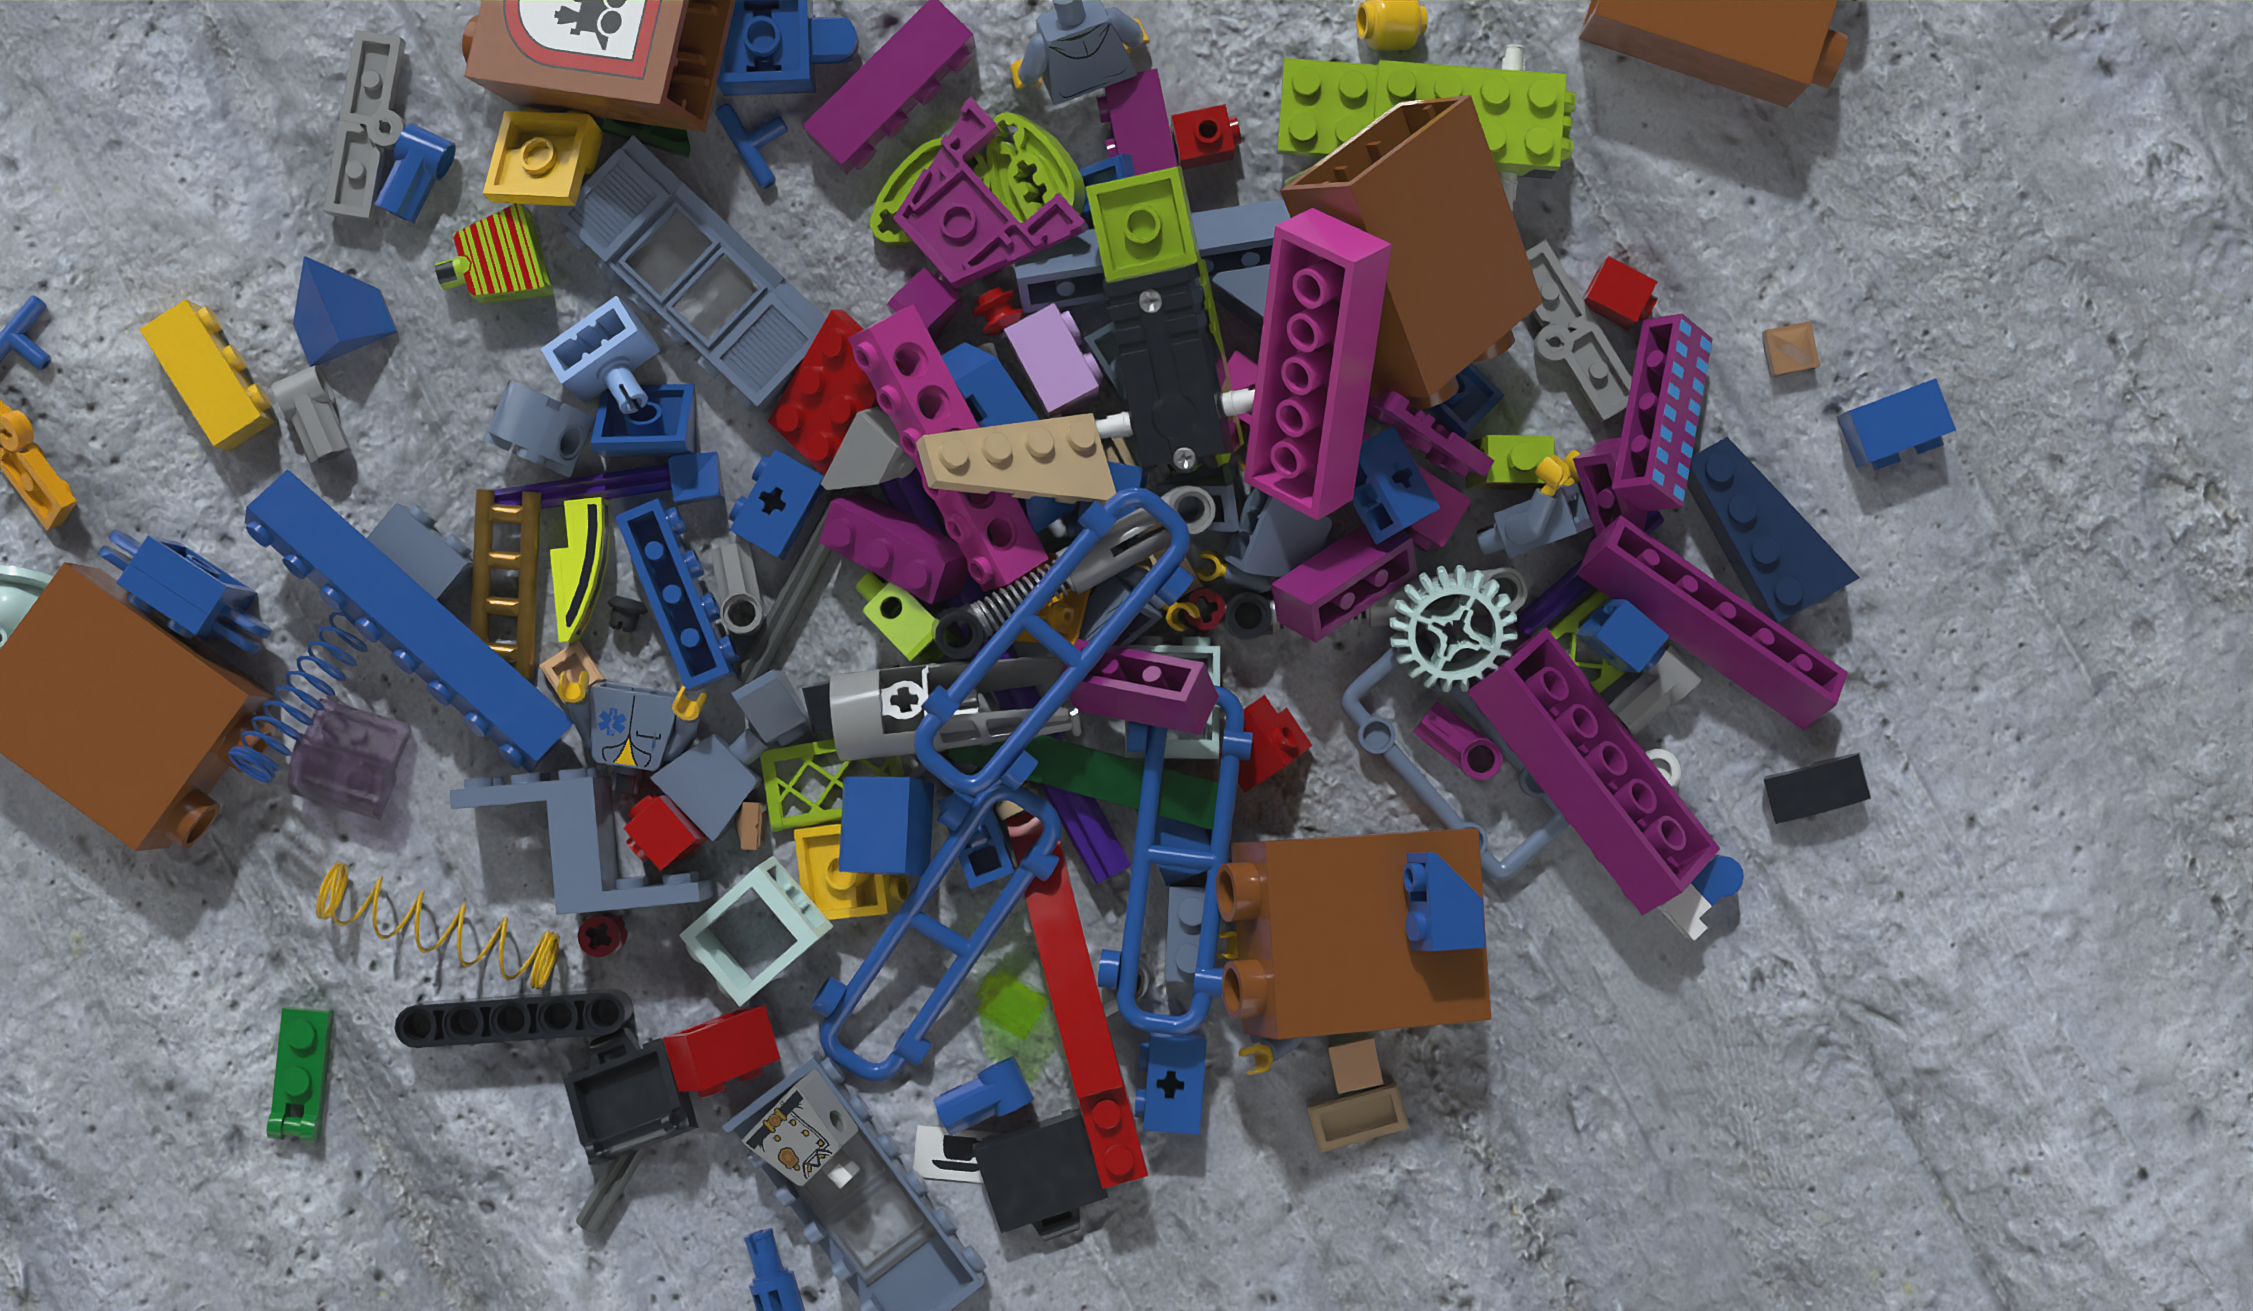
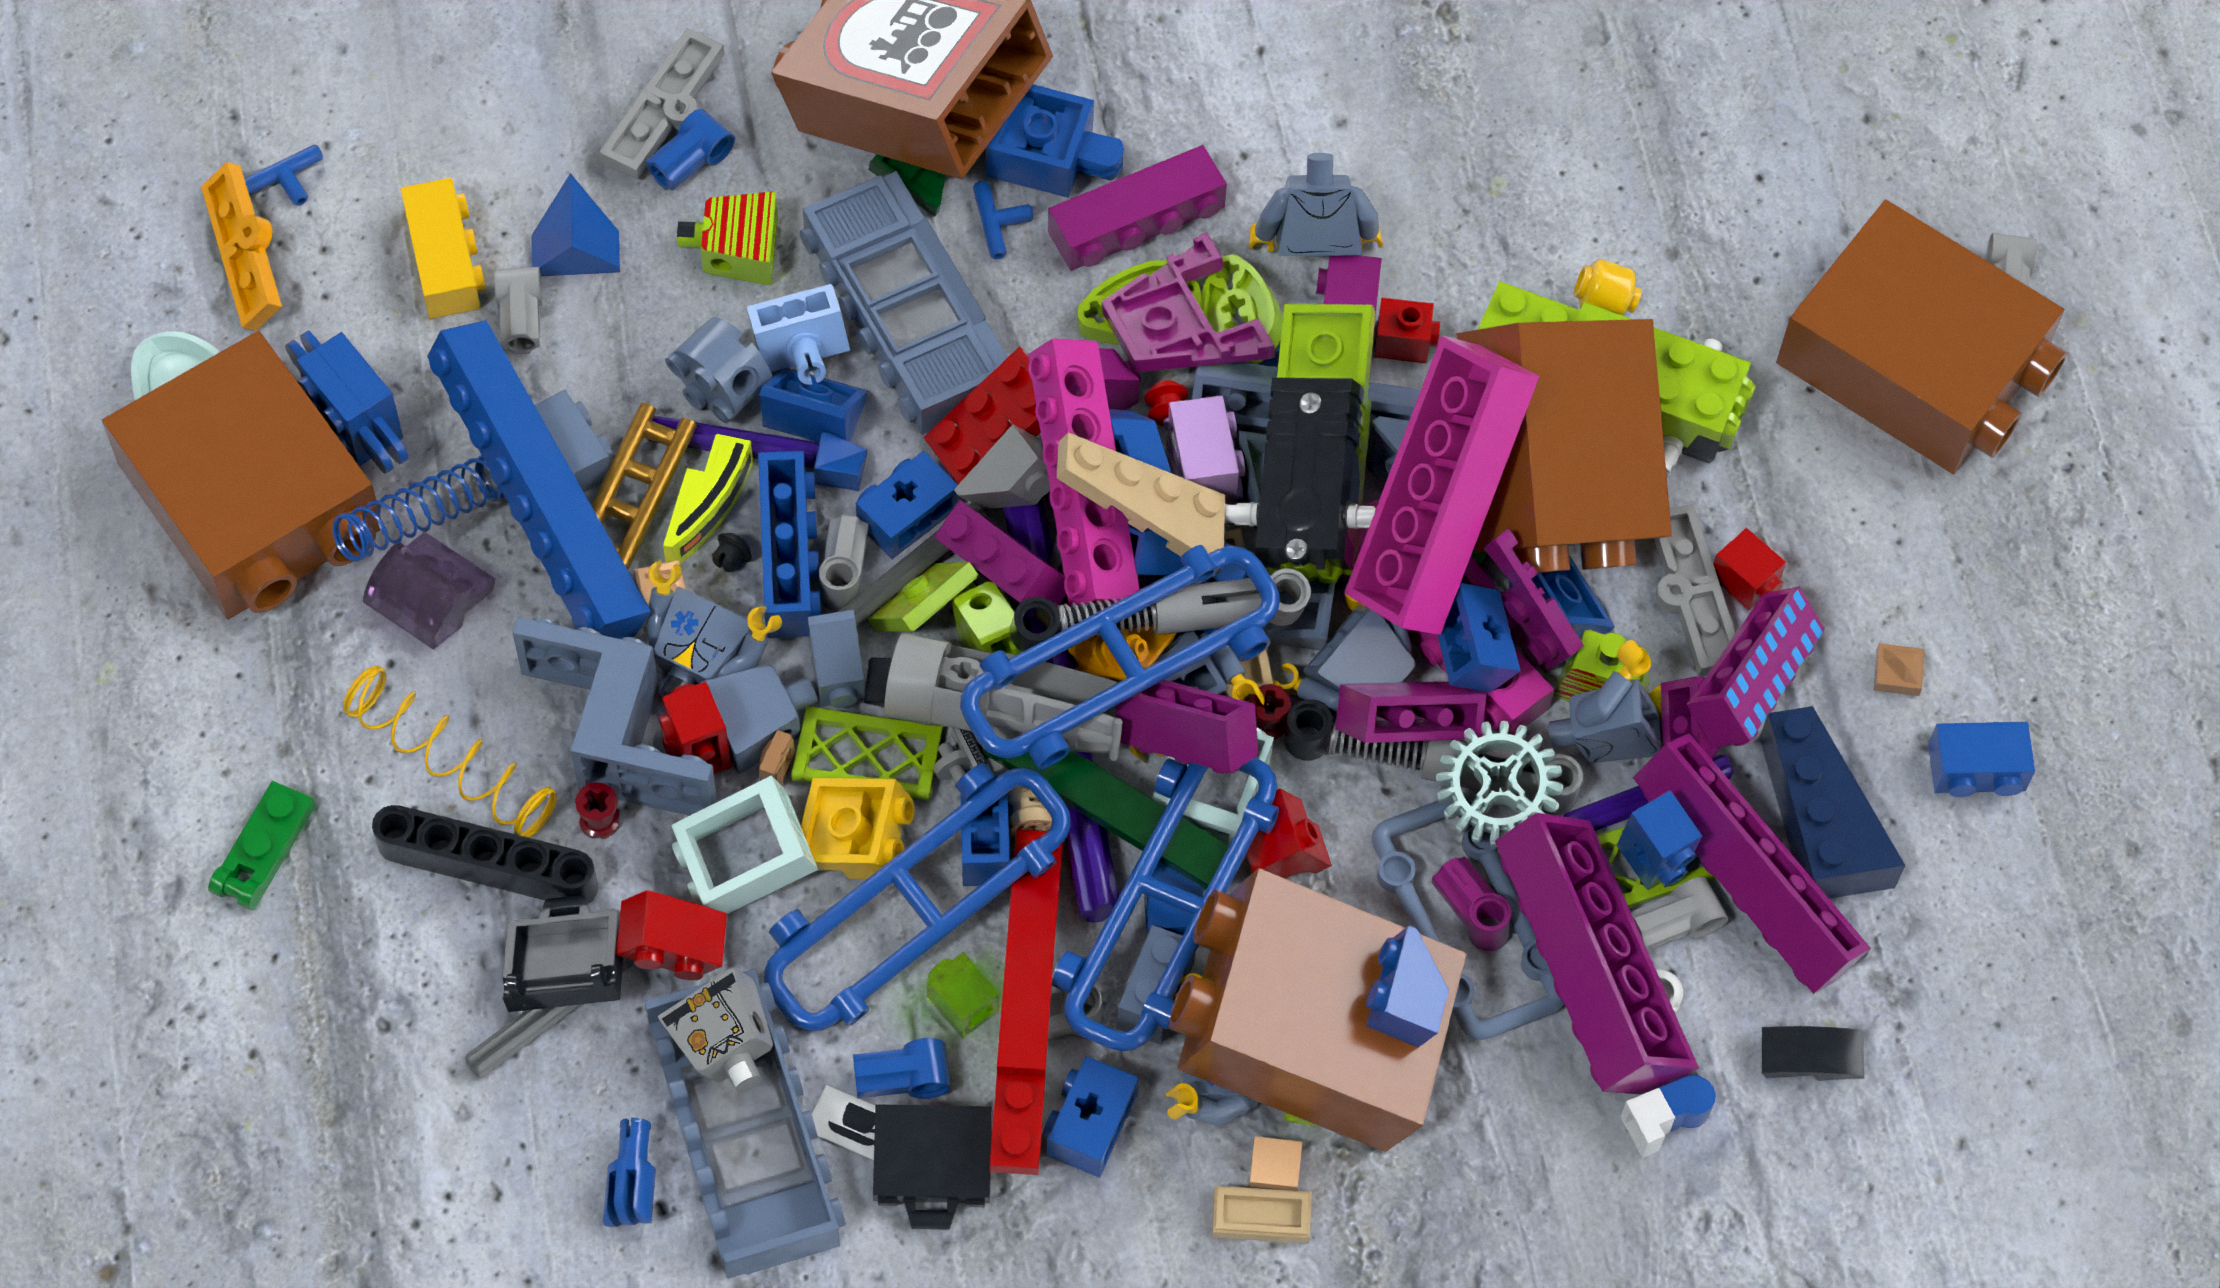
camera: 20 degrees right, 25 degrees down
yellow plate [483,108,604,206] -> none
blue slope [839,776,934,877] -> none
none -> lime plate [868,562,978,632]

